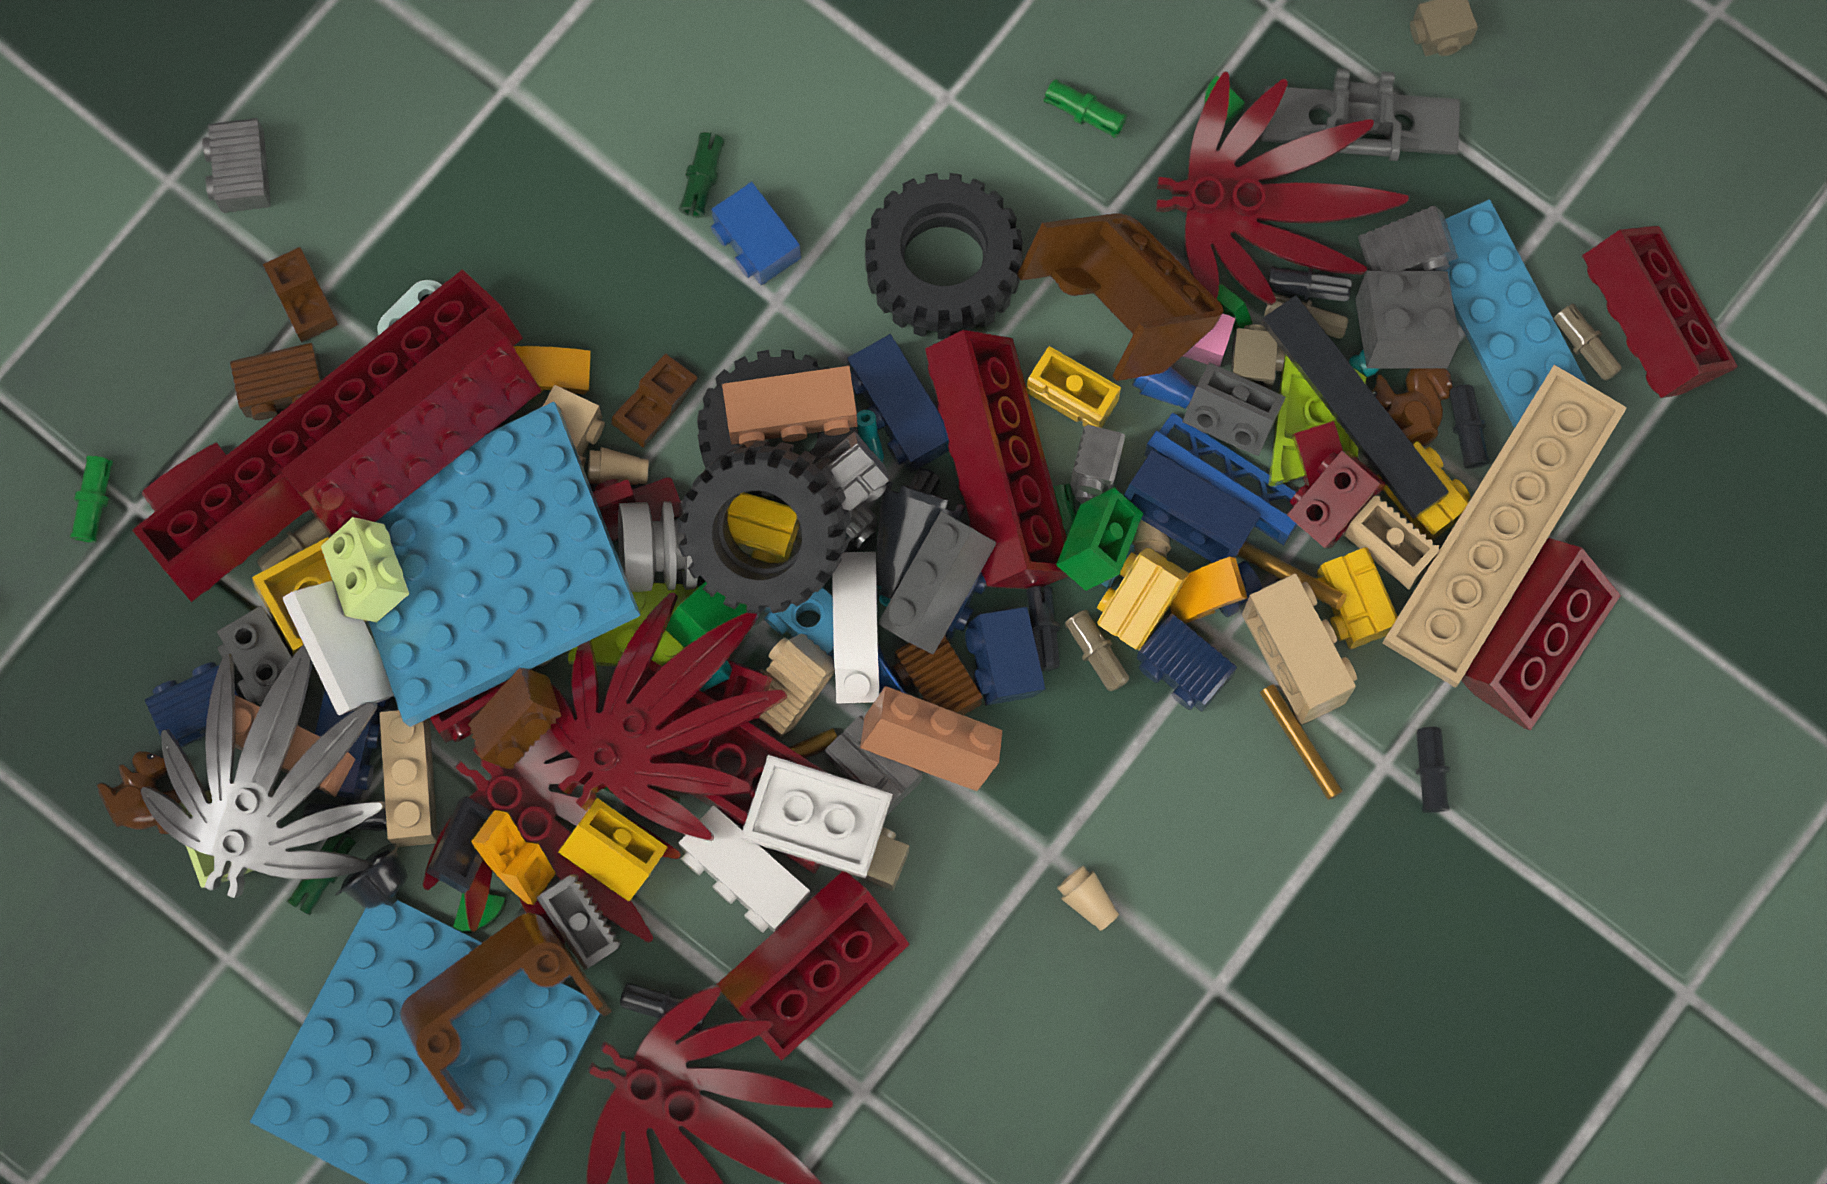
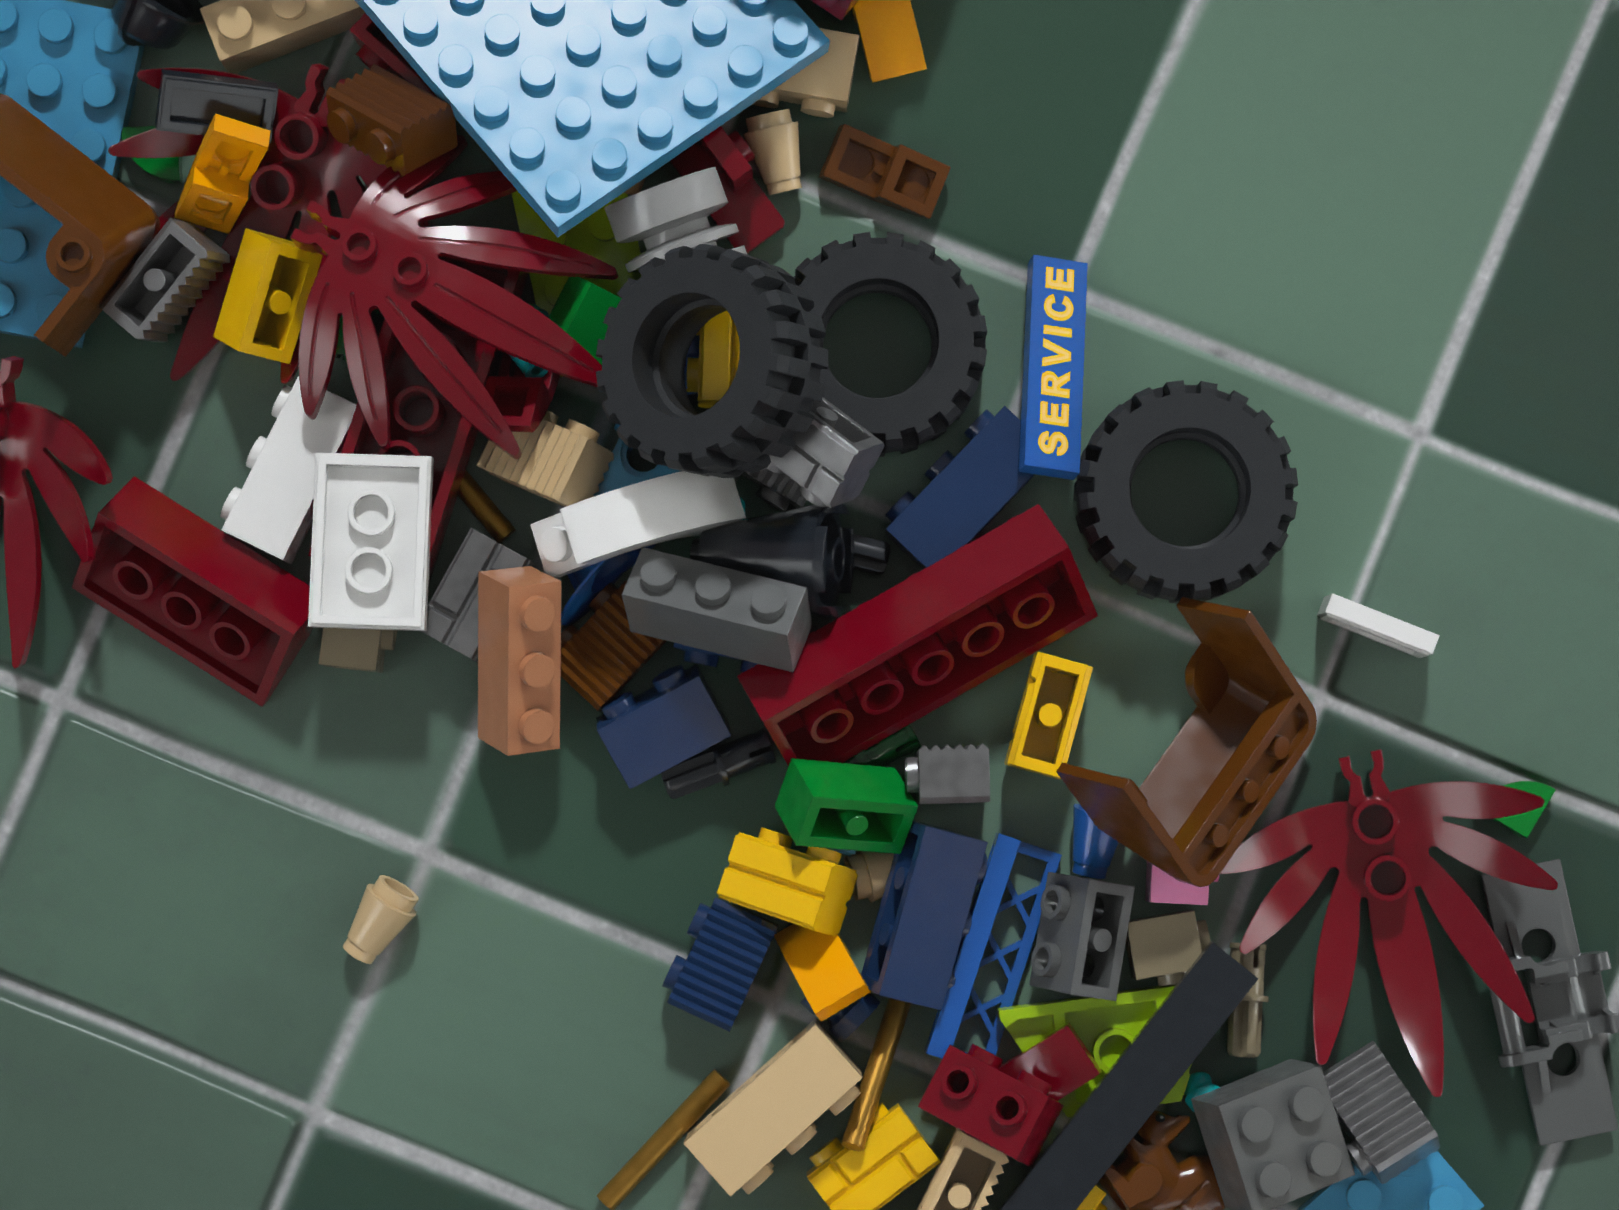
camera: 75 degrees right, 10 degrees up
black axle [620,983,707,1032] -> none
dark green pin [679,132,725,218] -> none
blue brick [711,182,801,286] -> none
nougat brick [722,366,857,447] -> none
teal arm [856,410,884,463] -> none
green pin [1043,79,1127,139] -> none
dark tan axle [1064,610,1129,691] -> none
green tile [1217,284,1253,330] -> none
black axle [1269,266,1352,301] -> none
none -> blue tile [1019,255,1088,480]
none -> white tile [1317,593,1440,658]

